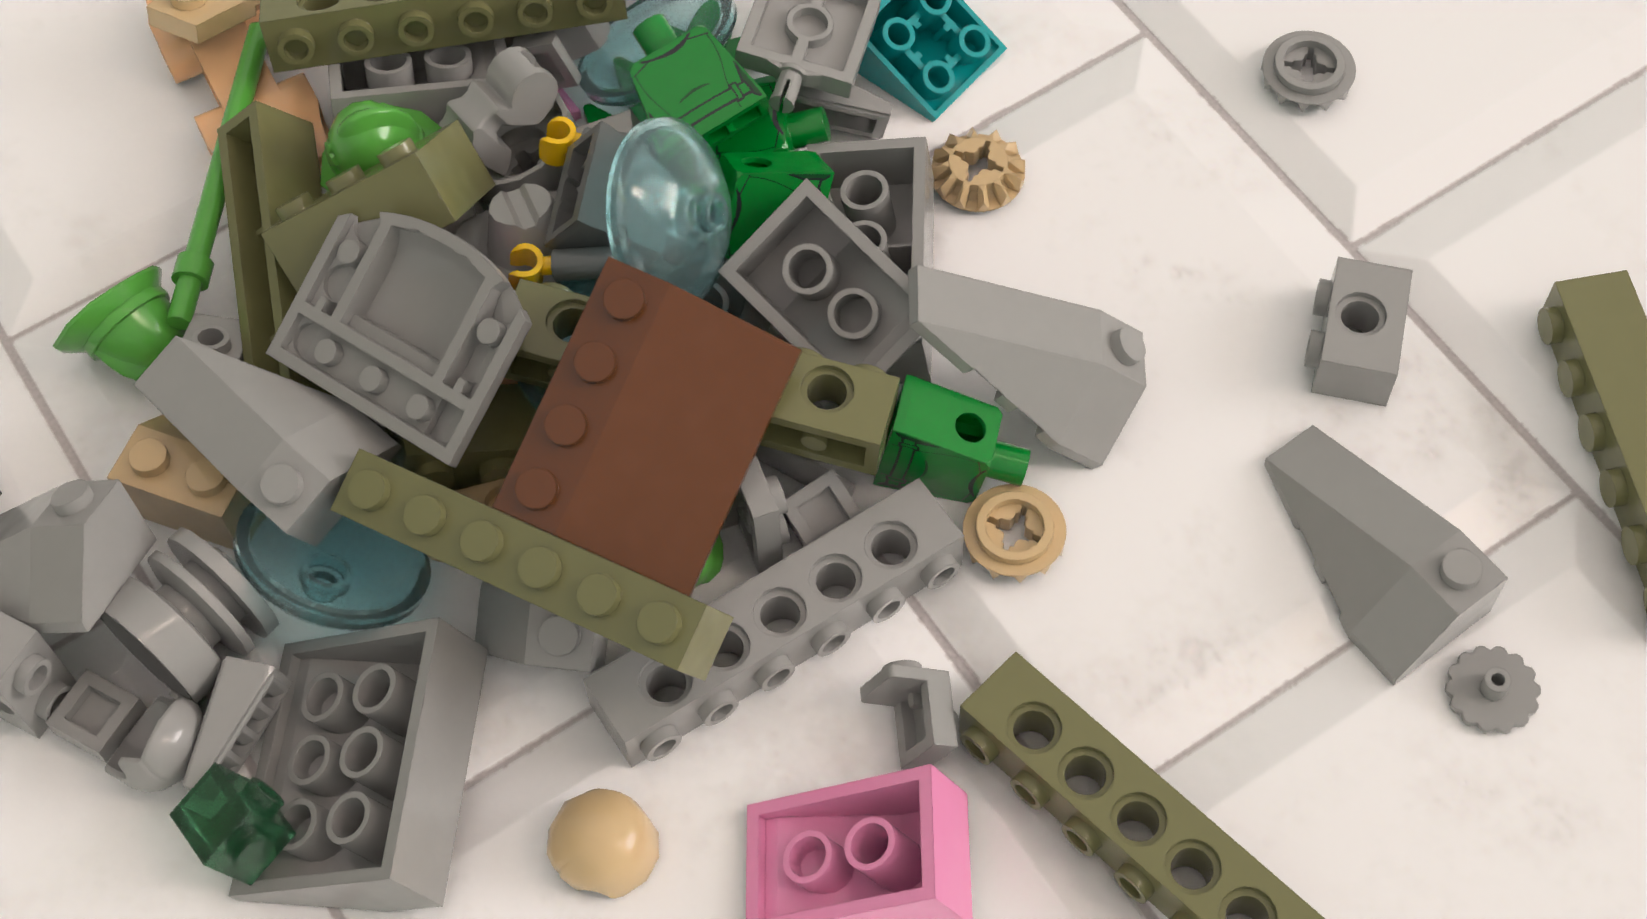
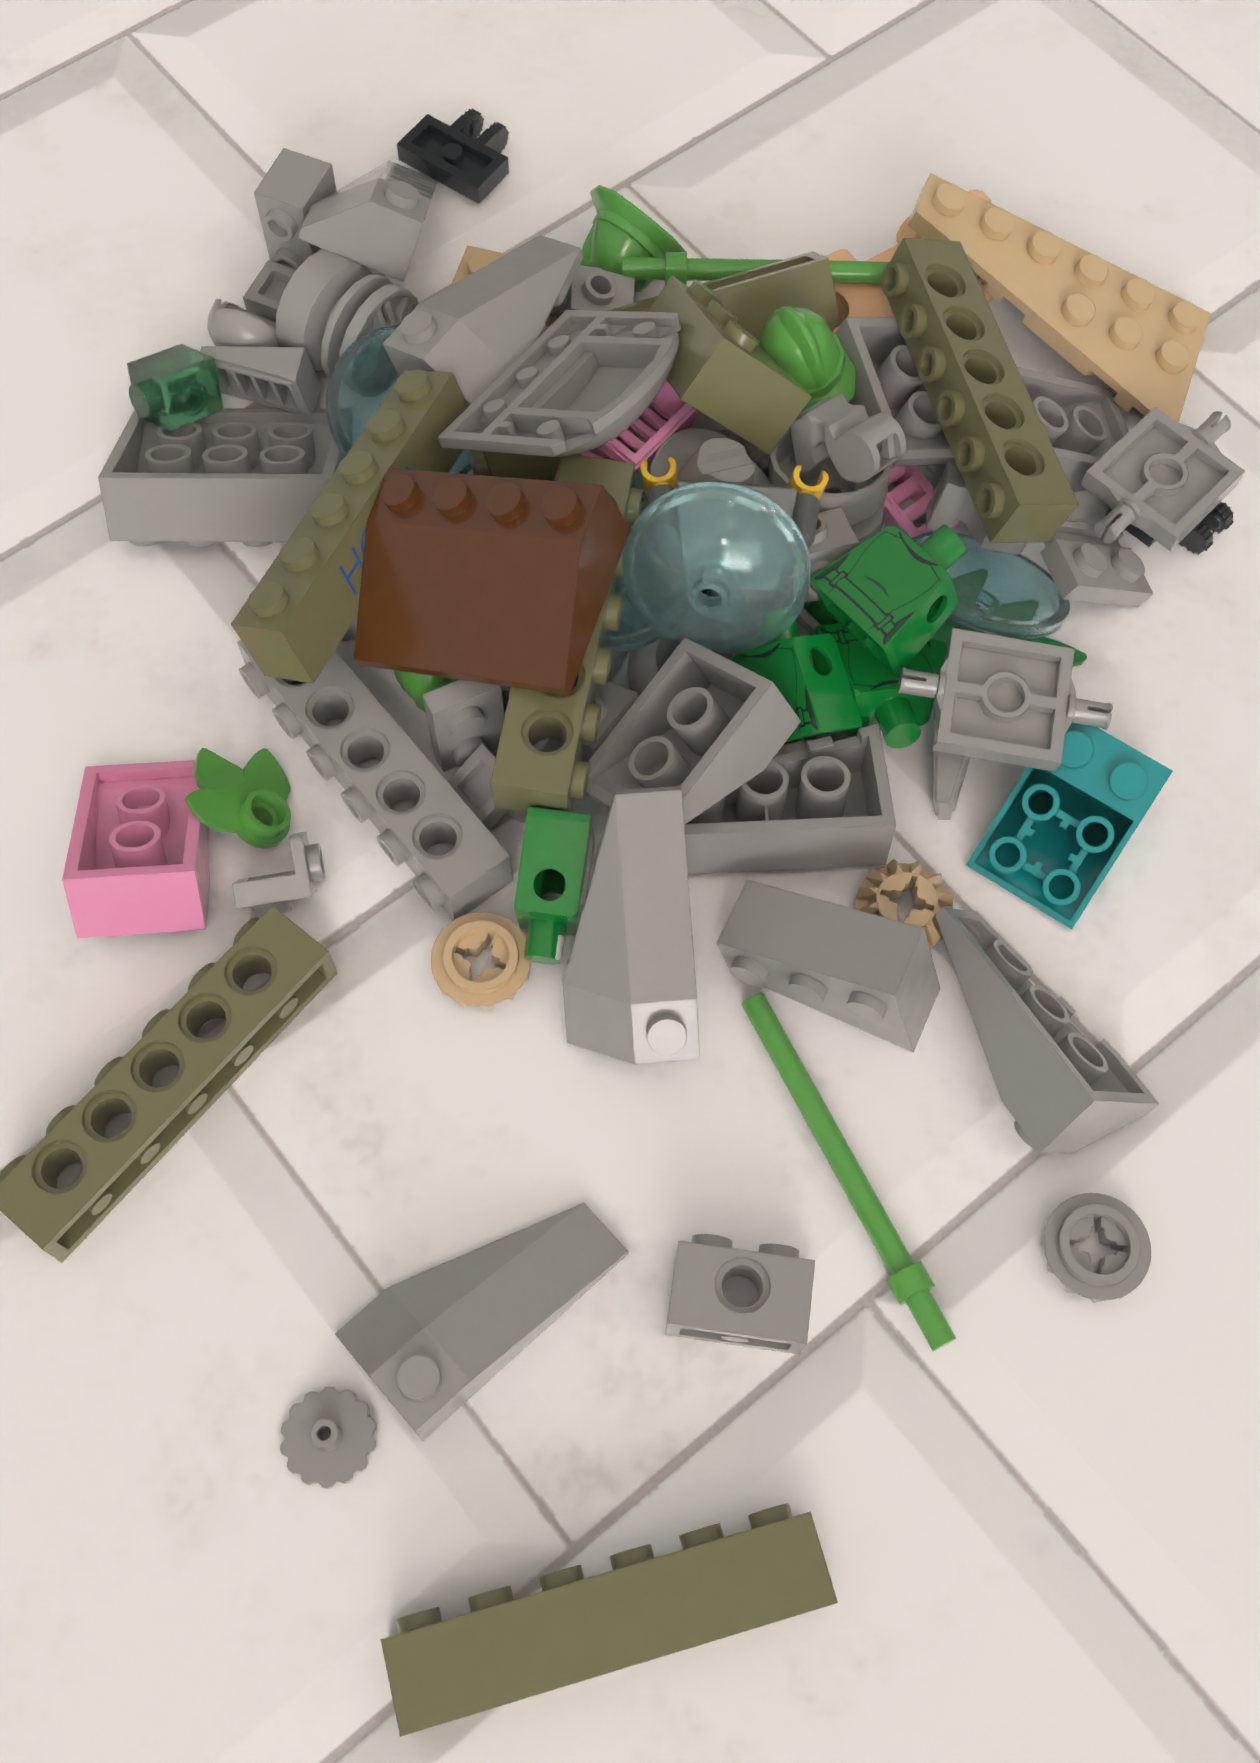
camera: 80 degrees right, 5 degrees up
tan hair [547,788,659,899] -> none
none -> bright green plate [185,748,291,849]
none -> light grey wedge [717,880,940,1053]
none -> bright green bar [741,992,957,1352]
none -> light grey wedge [935,907,1159,1153]

